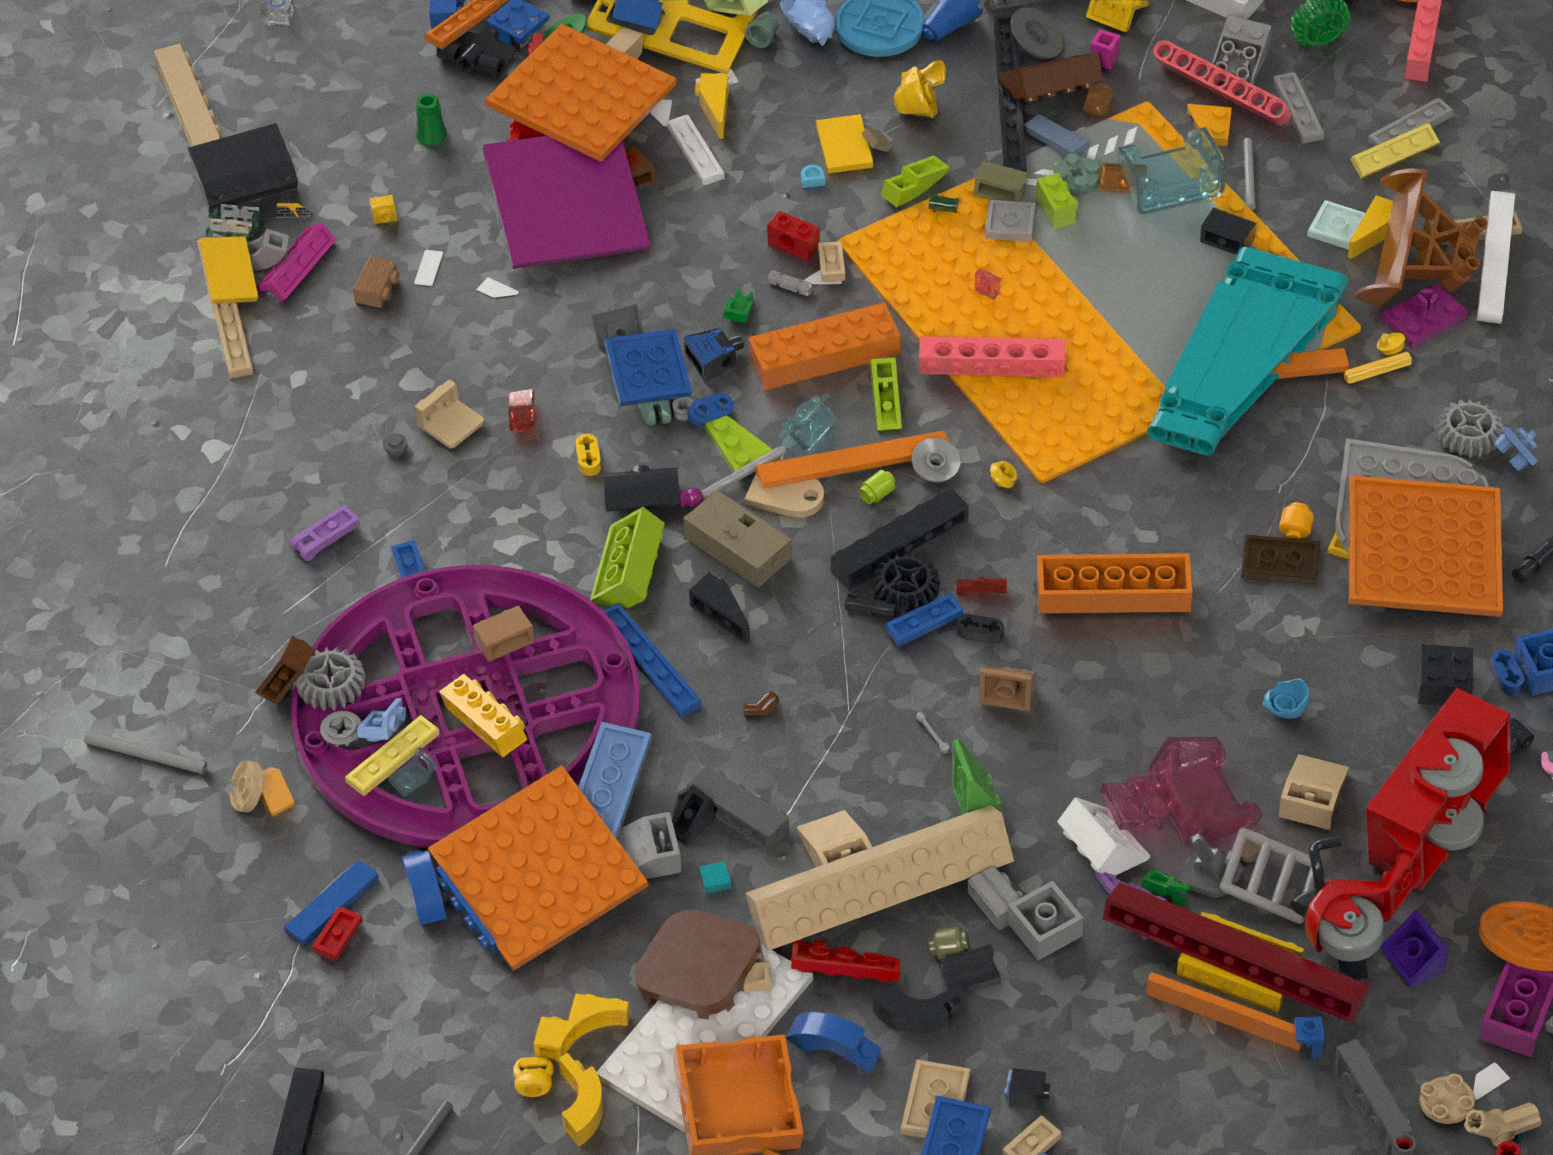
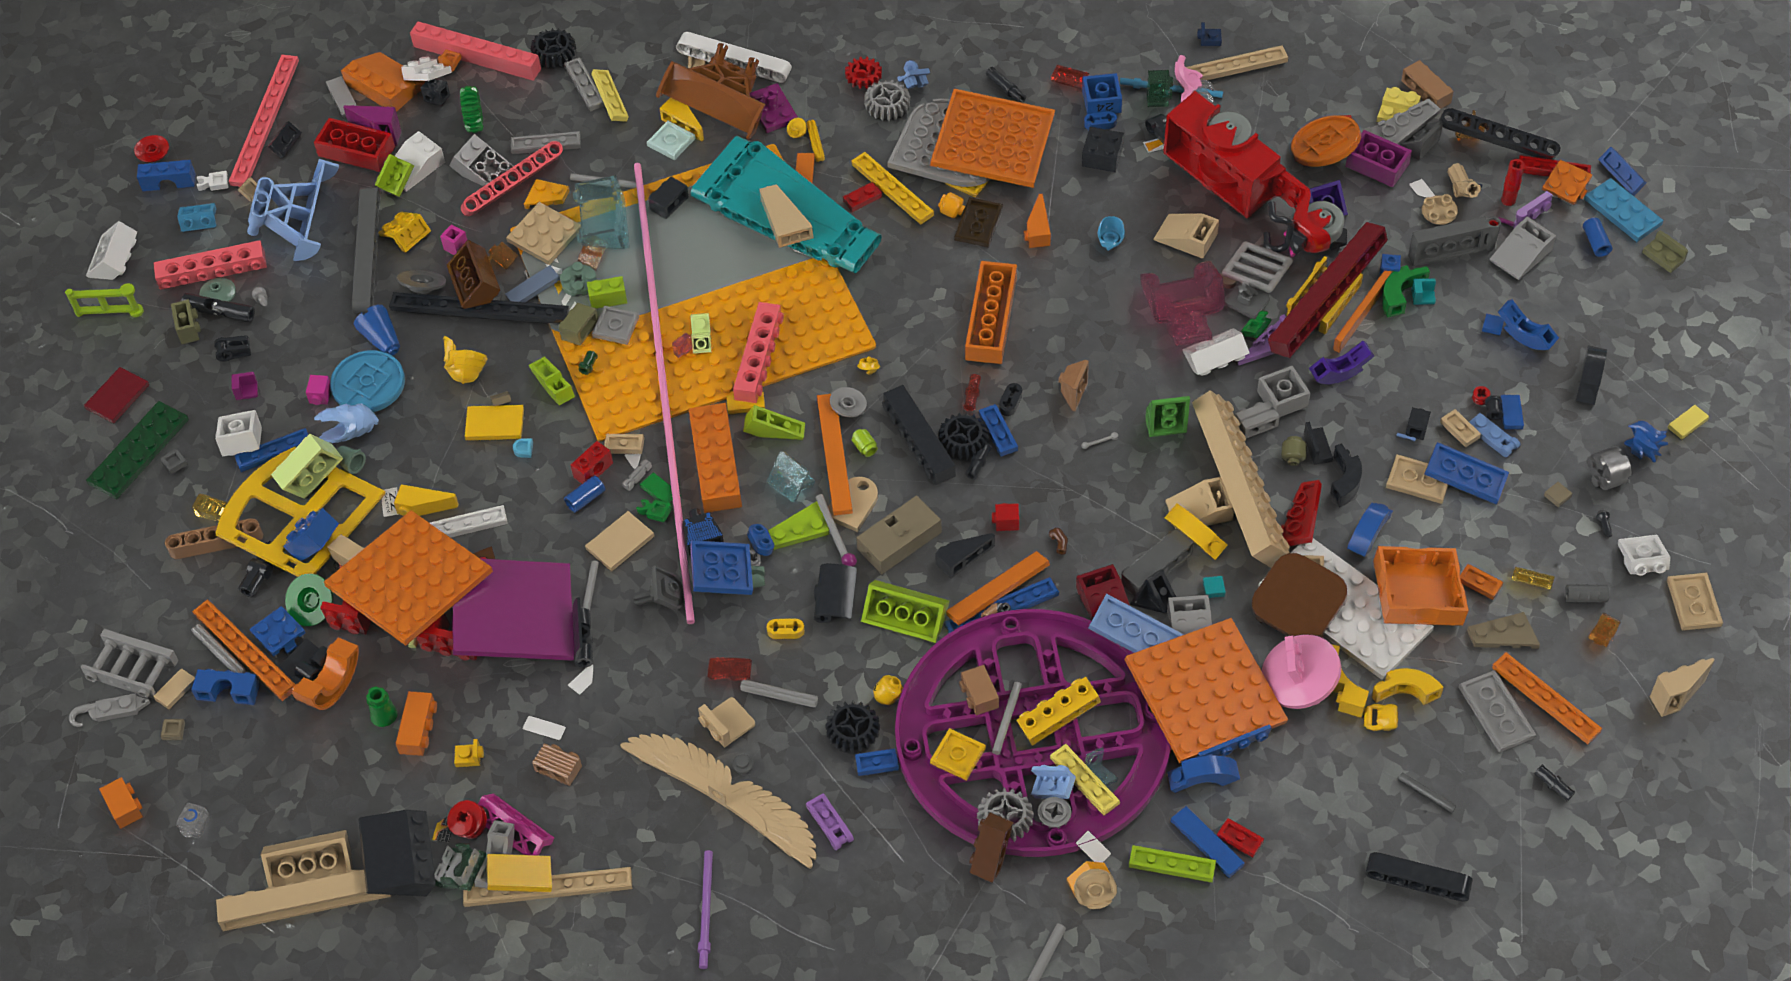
camera: 80 degrees left, 5 degrees up
none -> tan slope [261,830,353,887]
none -> orange brick [292,637,359,710]
none -> orange brick [396,691,437,756]
none -> red piece [447,800,487,839]
none -> tan plate [506,202,582,265]
none -> black gear [530,28,577,69]
none -> blue pin [564,475,606,513]
none -> black panel [572,597,593,668]
none -> light grey bar [582,561,599,610]
none -> tan tile [585,511,655,572]
none -> tan piece [620,734,816,869]
none -> bright pink piece [634,163,695,624]
none -> green tile [640,472,681,504]
none -> yellowish green slope [691,313,711,353]
none -> medium lavender bar [698,850,713,969]
none -> yellow tile [726,392,765,414]
none -> light grey axle [740,679,818,707]
none -> tan slope [759,184,813,248]
none -> black gear [825,700,880,754]
none -> red plate [843,182,882,212]
none -> red gear [845,56,882,89]
none -> yellow plate [851,152,934,225]
none -> yellow head [873,675,903,705]
none -> yellow tile [930,728,986,781]
none -> orange tile [946,551,1050,625]
none -> arm [981,603,1011,617]
none -> red brick [992,503,1019,531]
none -> light grey bar [992,682,1022,755]
none -> orange slope [1024,193,1051,248]
none -> dark red slope [1076,564,1130,621]
none -> white sticker [1076,831,1111,862]
none -> lime plate [1129,845,1216,882]
none -> yellow arch [1164,503,1228,560]
none -> bright pink bracket [1261,635,1341,709]
none -> dark purple arch [1309,341,1375,384]
none -> green arch [1382,265,1430,318]
none -> teal panel [1411,278,1436,305]

